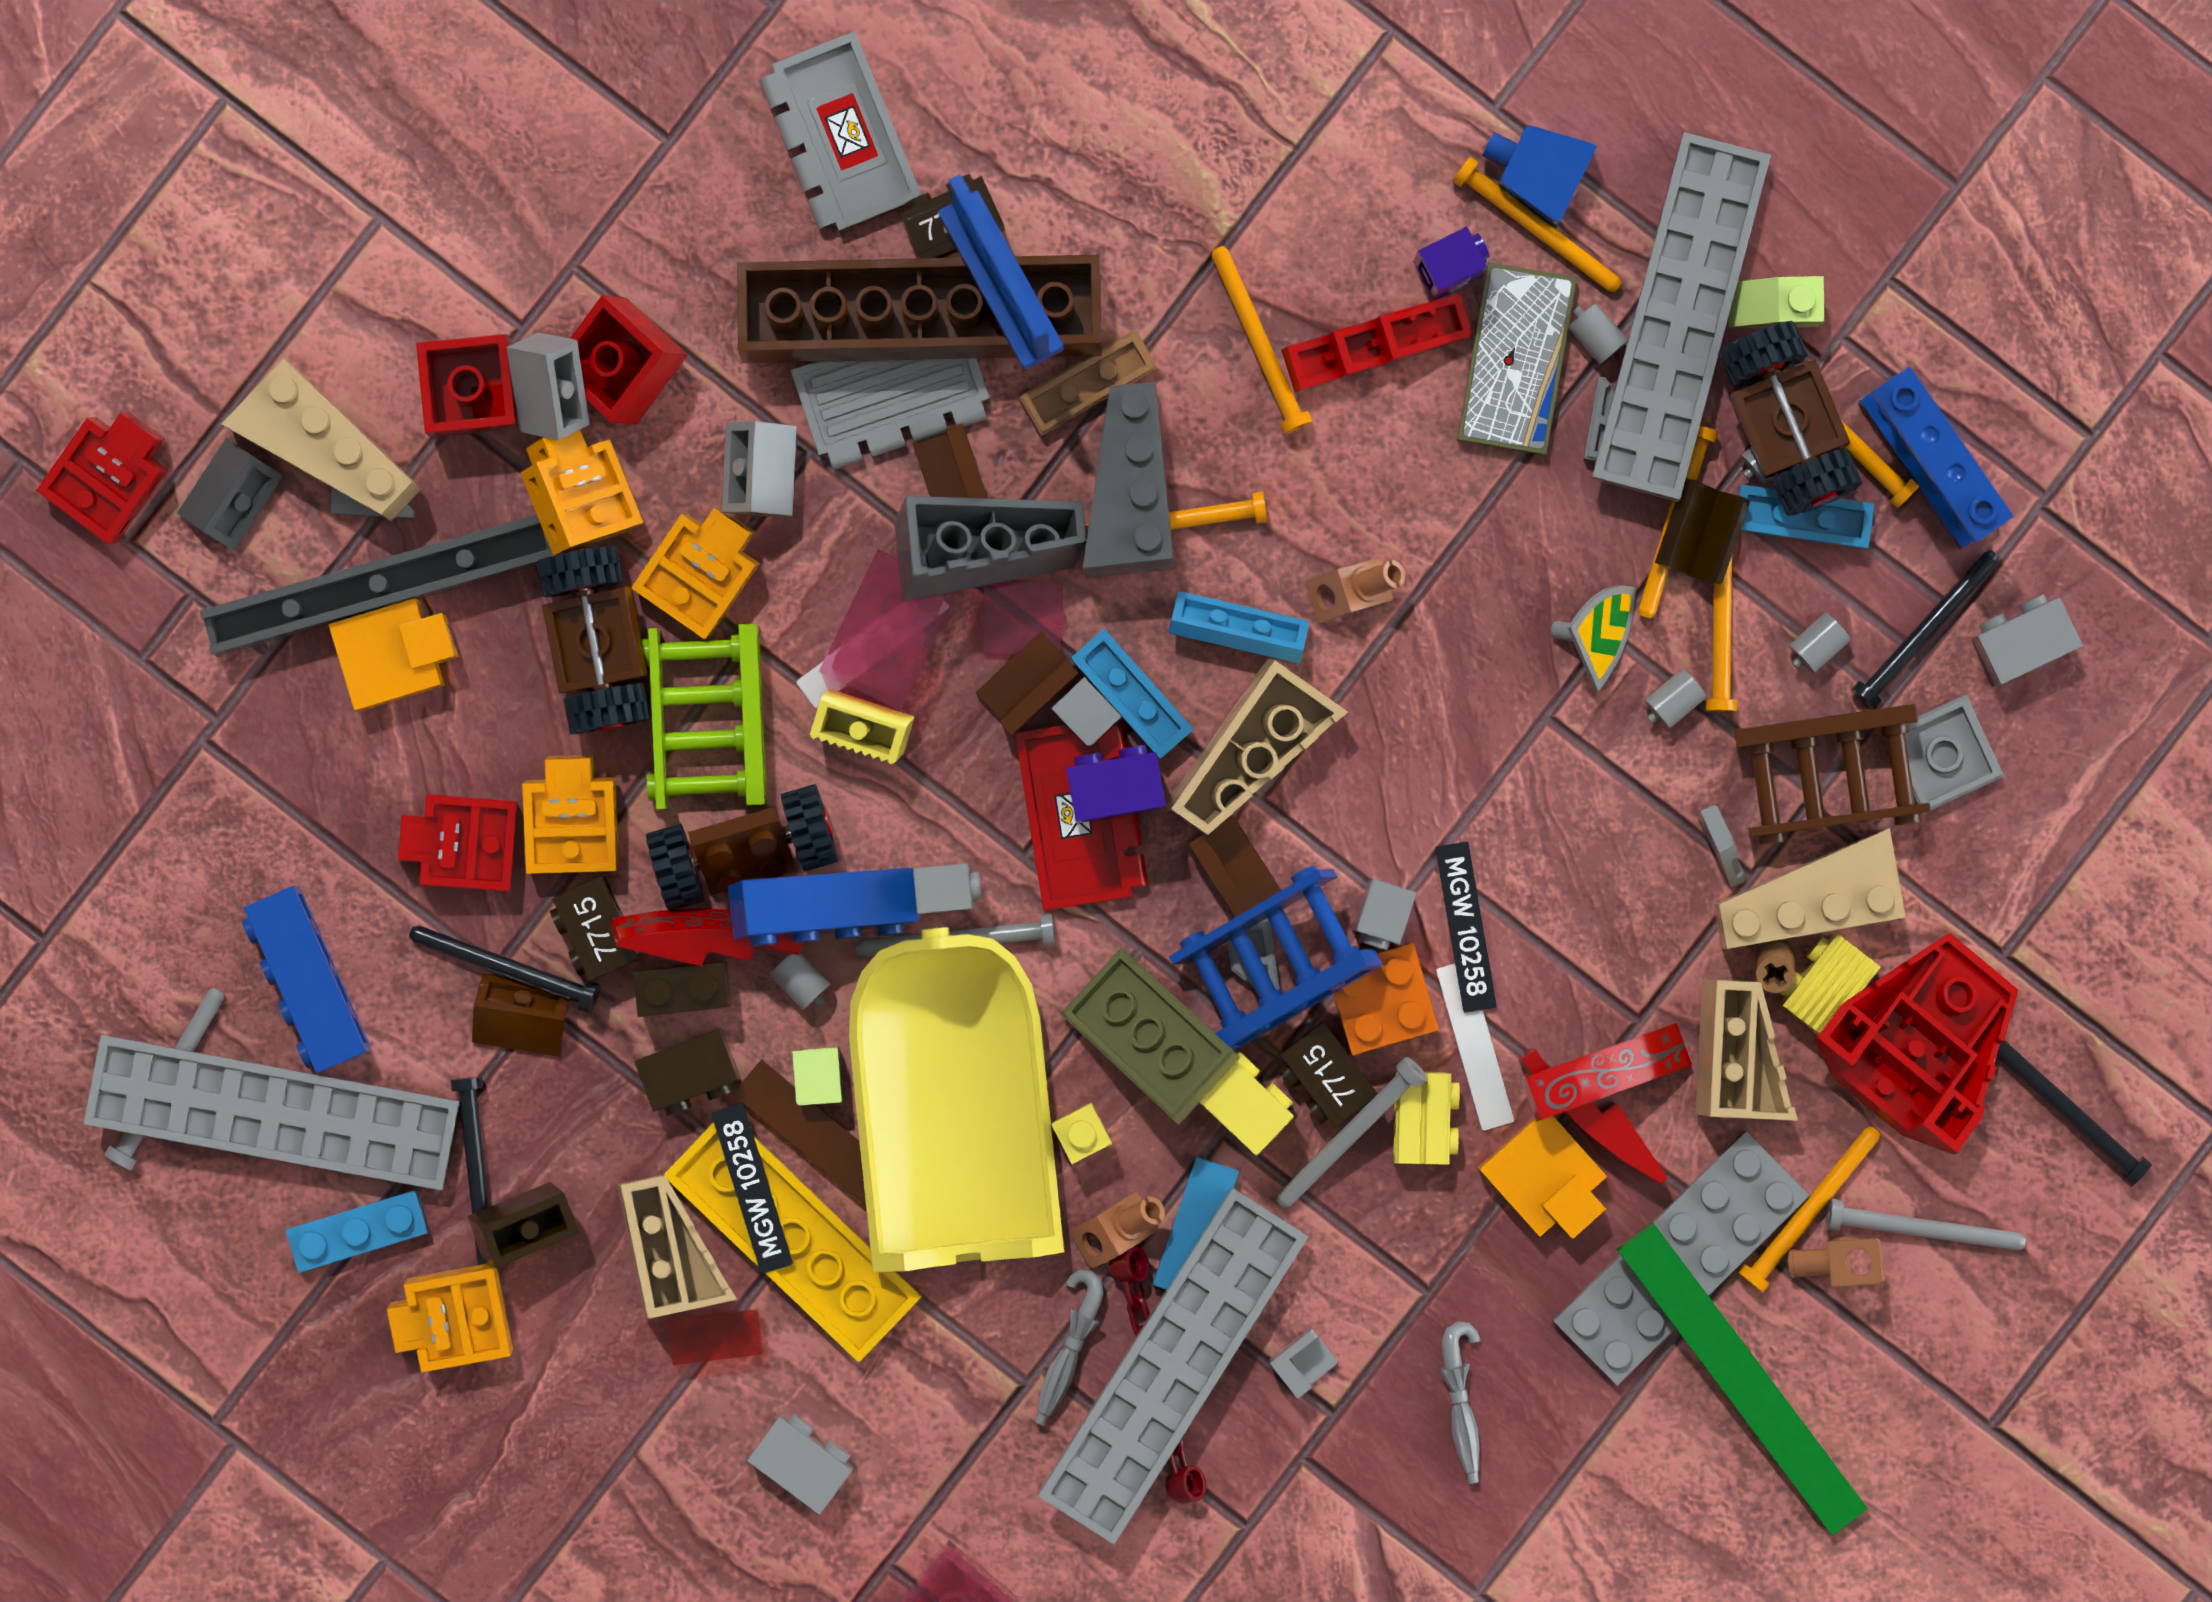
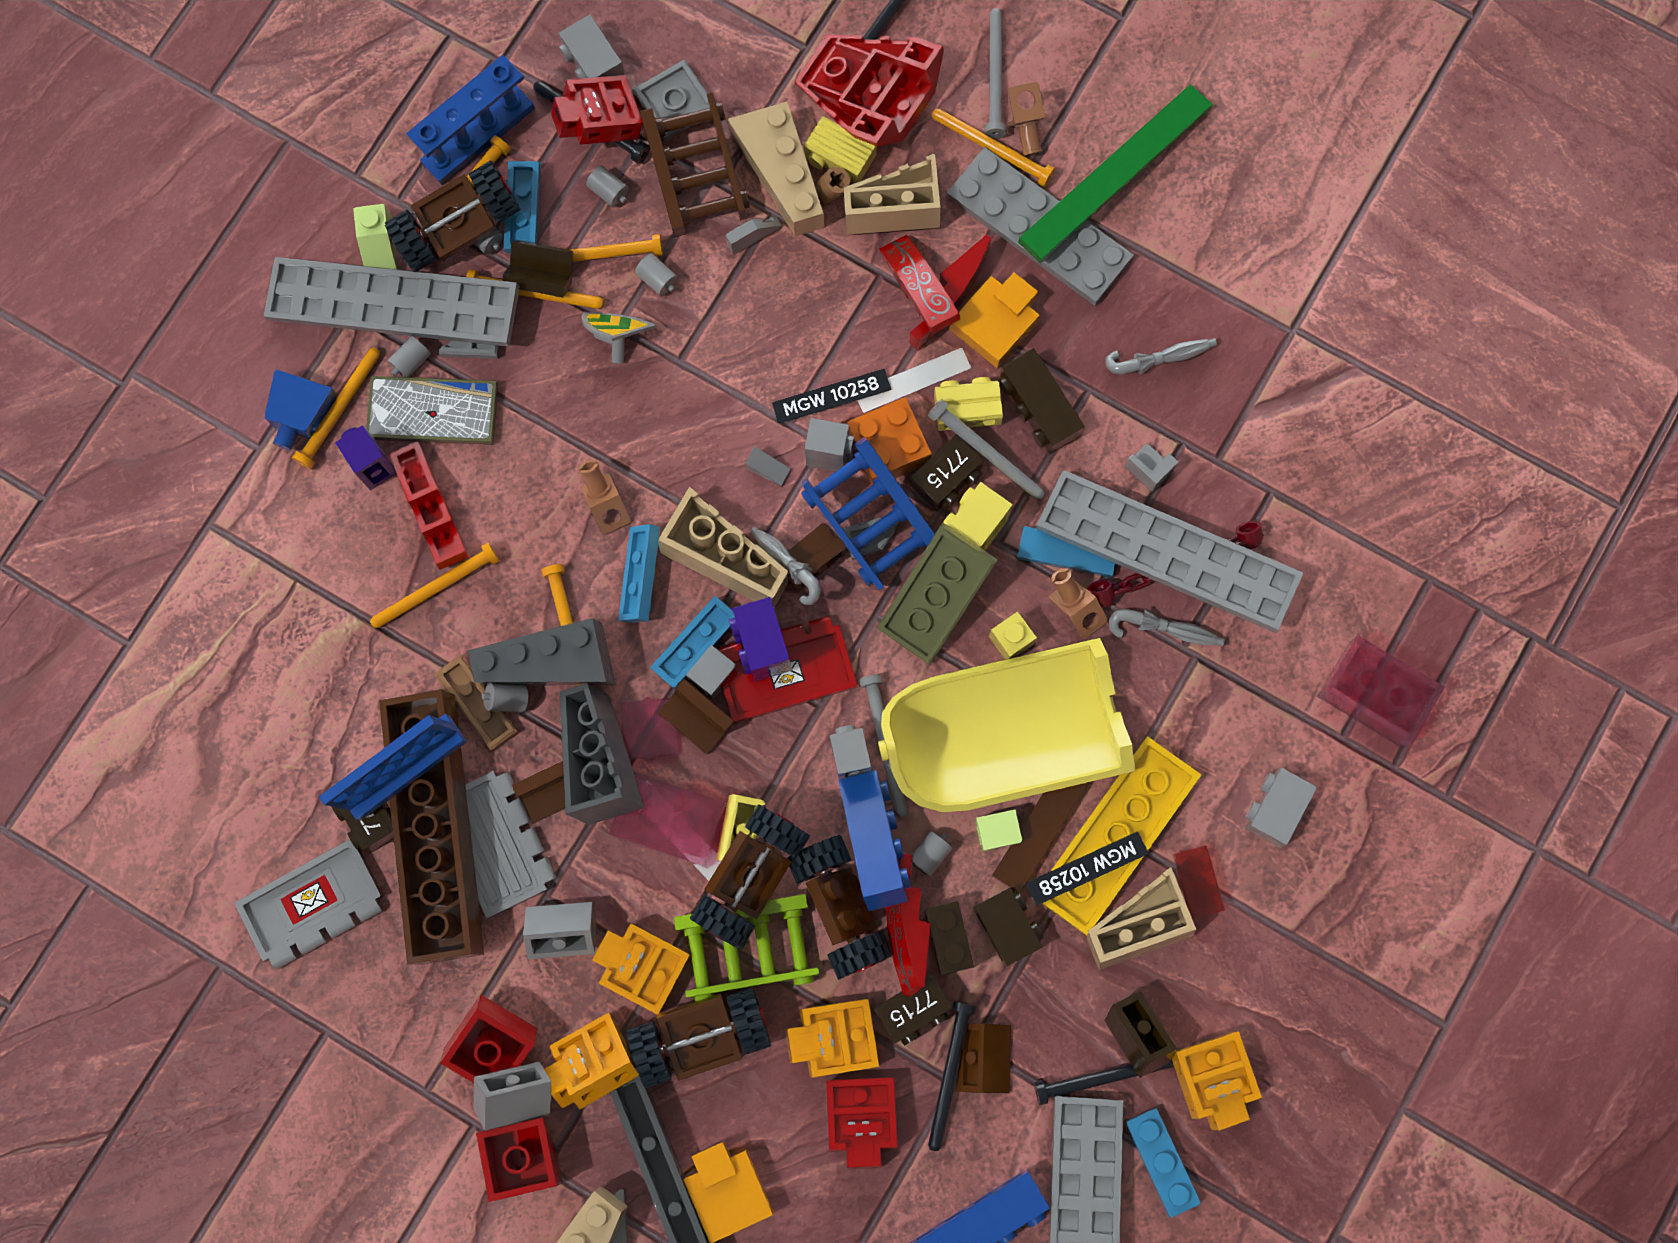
camera: 95 degrees left, 10 degrees down
none -> light grey piece [482,683,528,712]
none -> red piece [551,75,643,145]
none -> plate [690,804,811,950]
none -> light grey piece [745,446,791,487]
none -> light grey piece [750,527,821,605]
none -> dark brown brick [998,348,1085,454]

